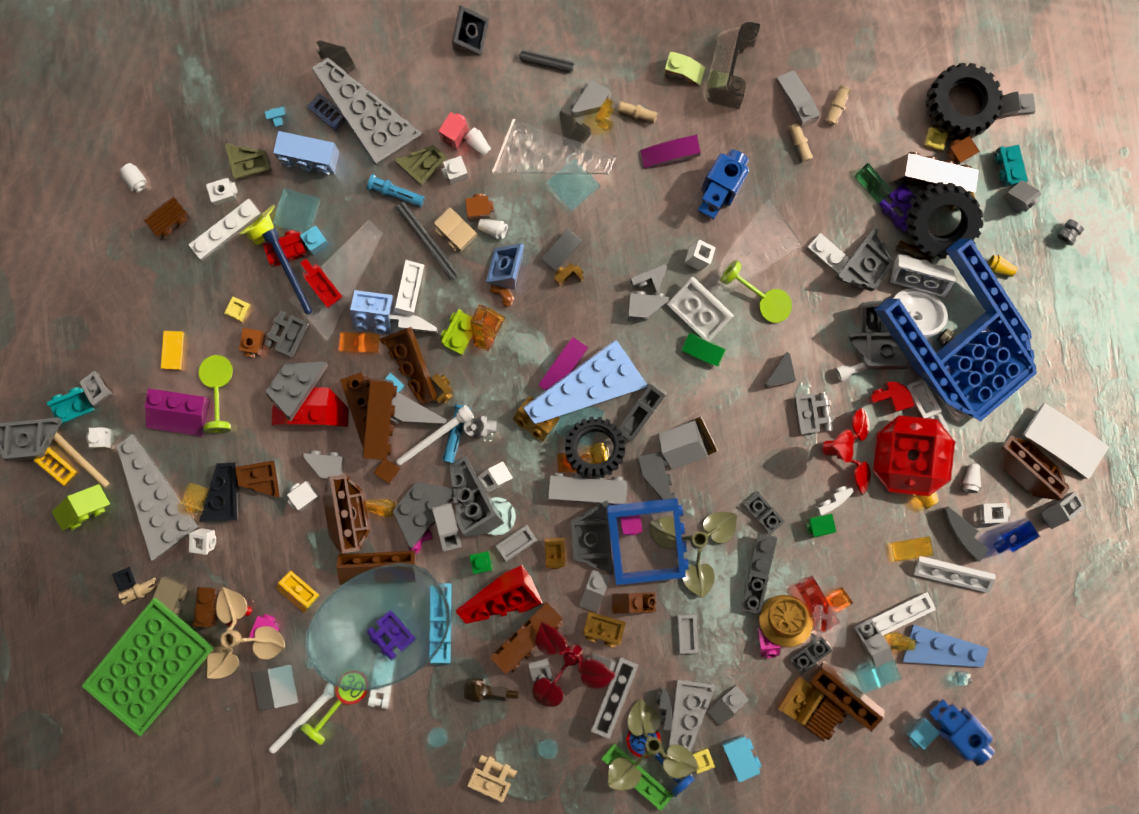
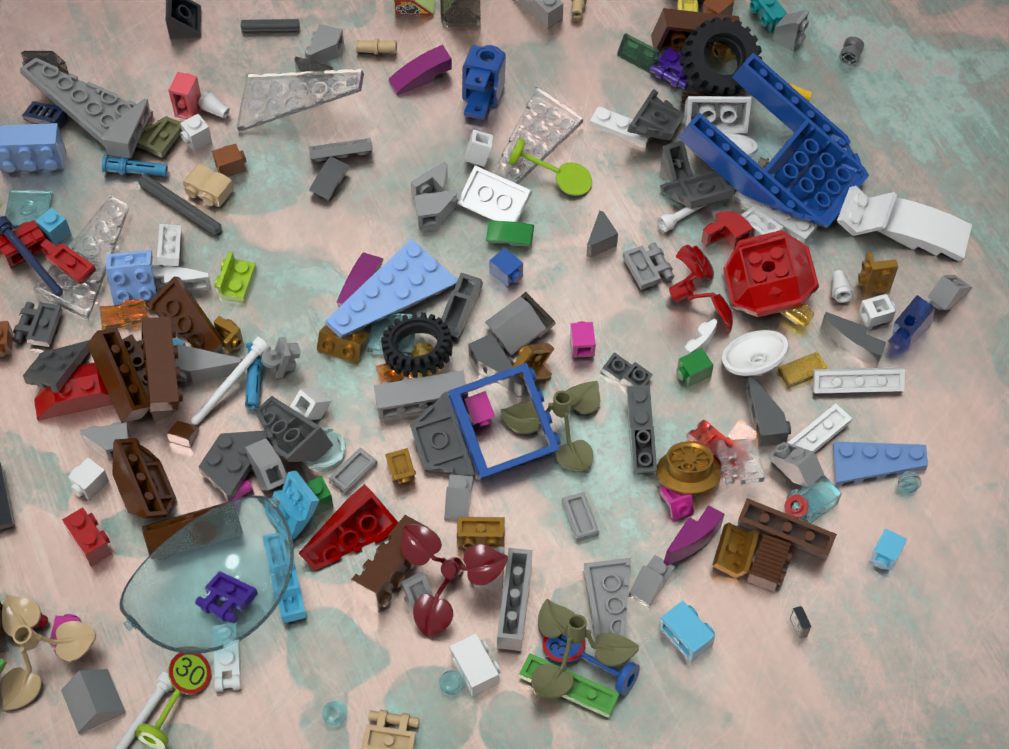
camera: 20 degrees left, 25 degrees down
reddish brown wing [235,460,280,497] -> none
yellow slope [276,570,320,613] -> none
clear yellow cone [365,499,395,518] -> none
clear light blue plate [428,727,448,747] -> none
dark brown animal [464,678,519,702] -> none
clear orange slope [470,304,505,351] -> none
white cone [478,219,508,239] -> none
medium blue slope [486,243,524,290] -> none
dark orange arm [490,285,514,307] -> none
clear light blue tile [547,158,600,211] -> none
pearl gold bracket [554,263,584,287] -> none
clear yellow bracket [595,98,614,131] -> none
reddish brown slope [612,592,656,613] -> none
dark grey slope [655,688,672,731] -> none
light yellow tile [692,748,715,774] -> none
tan pin [788,123,813,163] -> none
dark grey slope [790,634,833,675] -> none
clear yellow cone [886,631,917,651] -> none
blue piece [929,699,995,766] -> none
reddish brown wedge [1001,435,1070,501] -> none
none -> red brick [62,507,111,567]
none -> reddish brown brick [87,327,149,423]
none -> light grey slope [102,99,151,158]
none -> medium azure slope [268,471,319,539]
none -> light grey plate [309,138,373,161]
none -> clear light blue plate [322,701,347,726]
none -> white brick [450,633,501,696]
none -> blue brick [489,248,523,288]
none -> pearl gold bracket [512,343,555,380]
none -> dark pink brick [570,321,596,358]
none -> magenta slope [663,505,725,565]
none -> white dish [722,330,789,376]
none -> dark grey slope [745,376,791,447]
none -> red plate [784,495,809,518]
none -> black tile [790,606,811,639]
none -> white bracket [837,186,897,236]
none -> pearl gold bracket [858,252,898,294]

